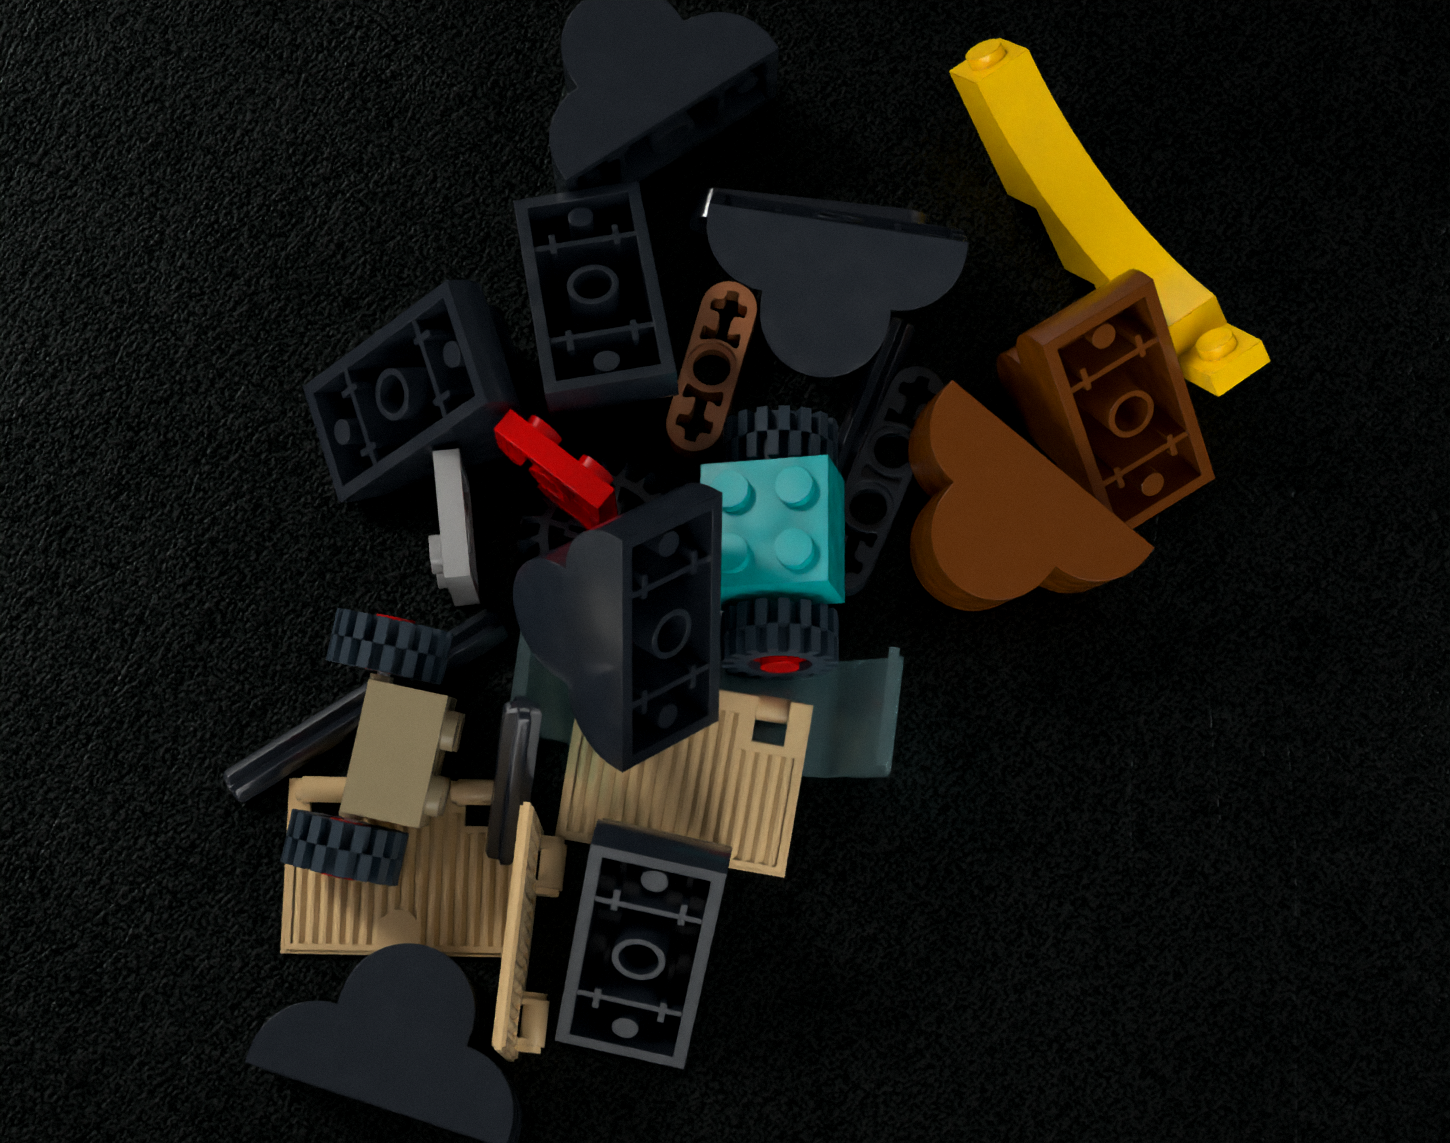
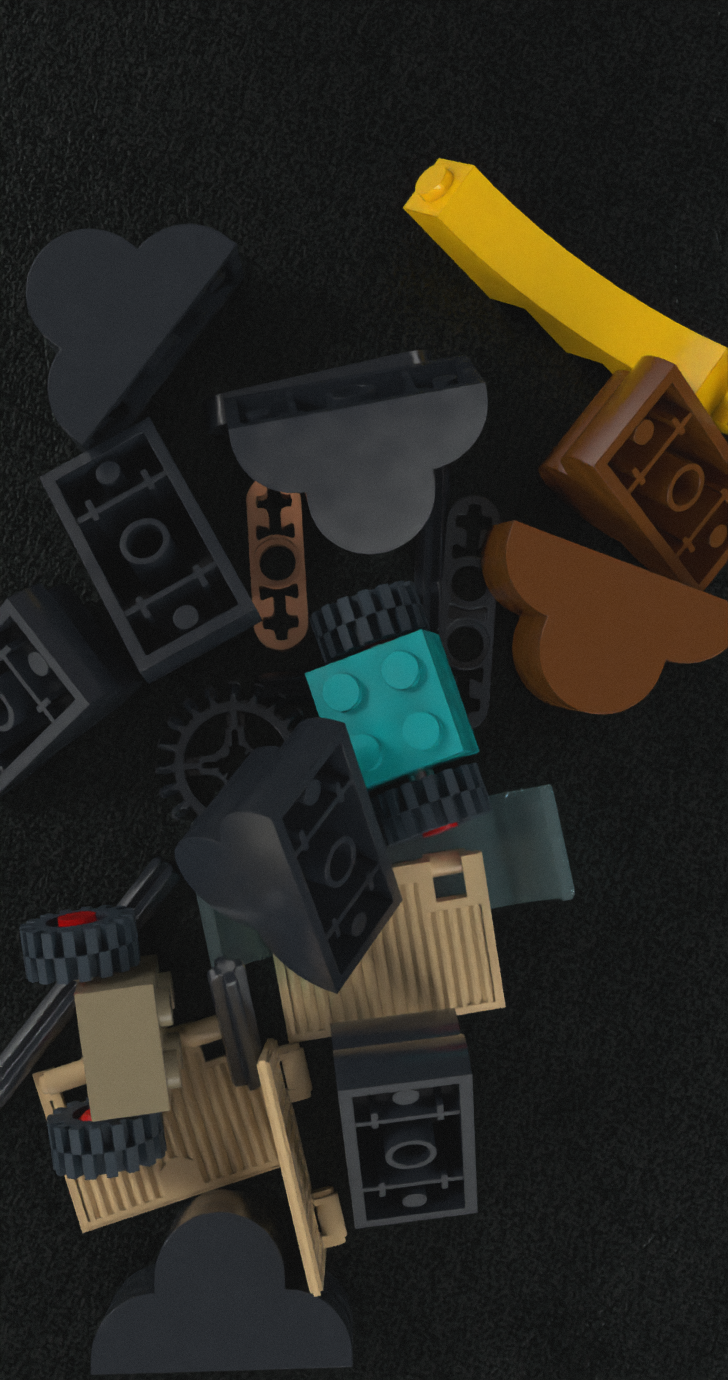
camera: 20 degrees left, 10 degrees up
light grey plate [429,448,480,606] -> none
red plate [494,409,618,530] -> none

